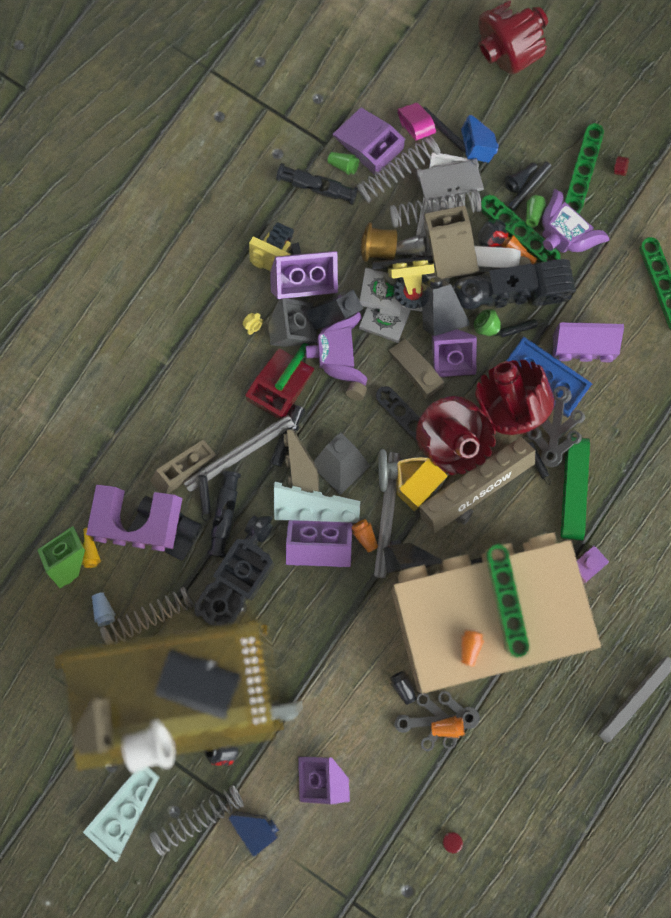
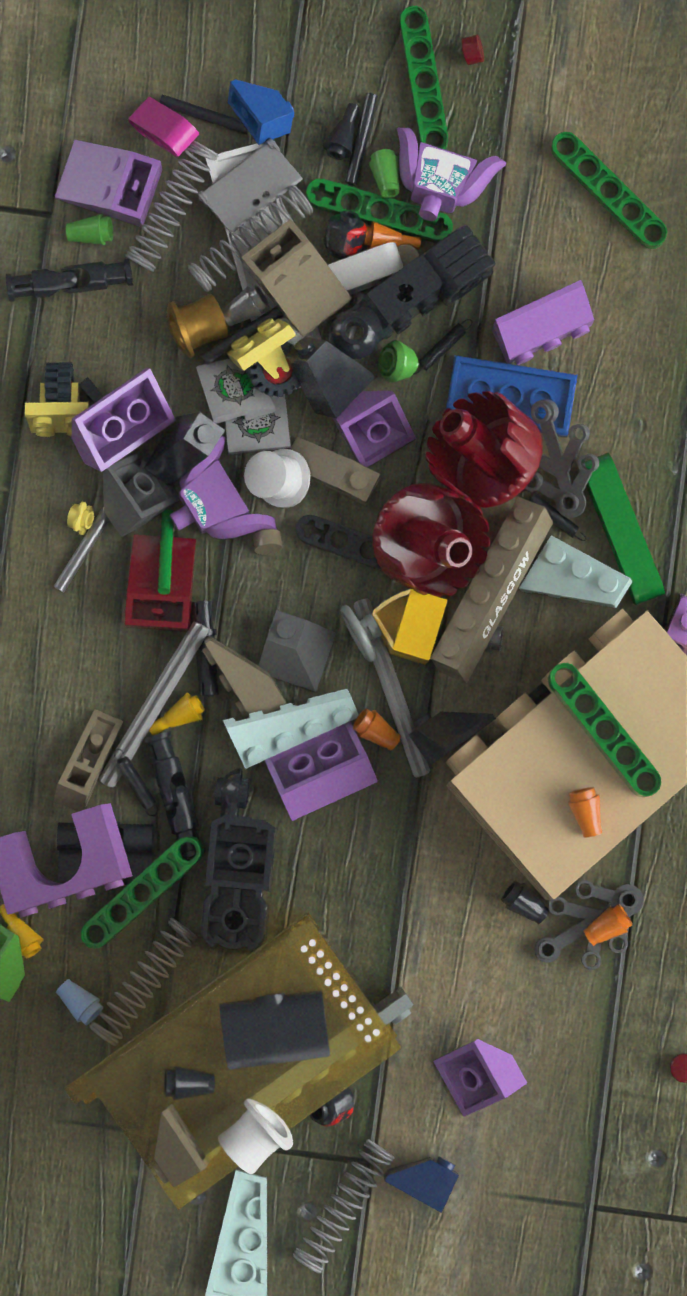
camera: 30 degrees left, 5 degrees up
none -> flat silver bar [54,507,109,593]
none -> green beam [81,836,204,949]
none -> yellow cone [149,692,205,736]
none -> black cone [164,1066,215,1100]
none -> white piece [244,449,311,508]
none -> light aqua wing [519,535,632,608]

